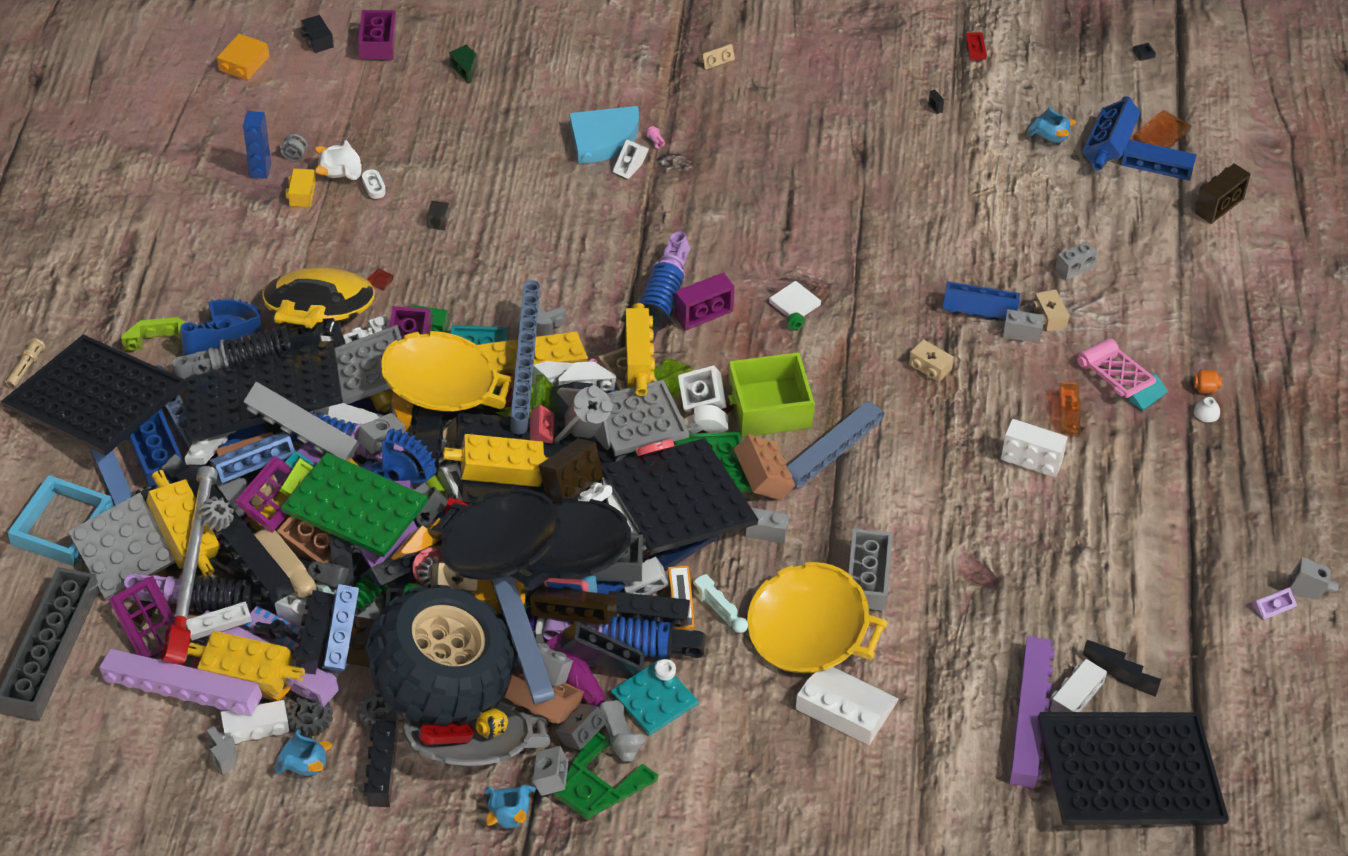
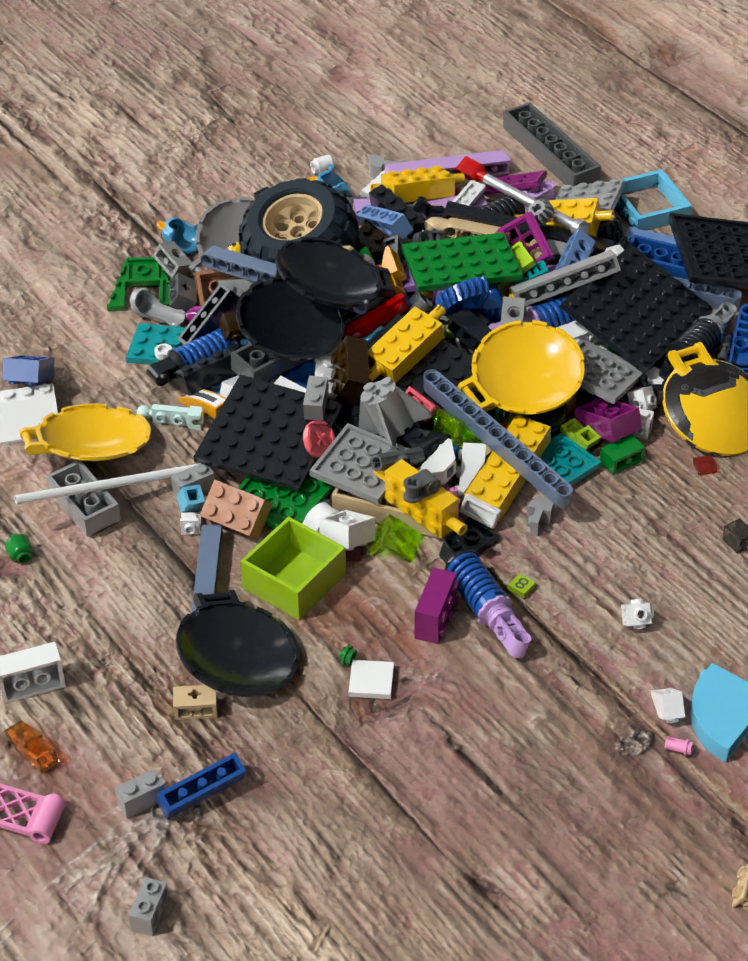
camera: 140 degrees right, 5 degrees down
tan brick [1032,289,1069,332] -> none
none -> brick [2,355,55,386]
none -> green head [5,533,34,563]
none -> white piece [14,463,219,505]
none -> medium azure brick [176,484,205,513]
none -> black dish [176,590,300,697]
none -> white bracket [180,512,202,535]
none -> light grey brick [303,376,329,421]
none -> white brick [310,155,335,174]
none -> dark grey piece [370,447,425,472]
none -> dark grey piece [403,469,441,503]
none -> black tile [444,517,500,555]
none -> white tile [459,493,501,529]
none -> lime tile [508,573,536,598]
none -> white brick [621,599,654,629]

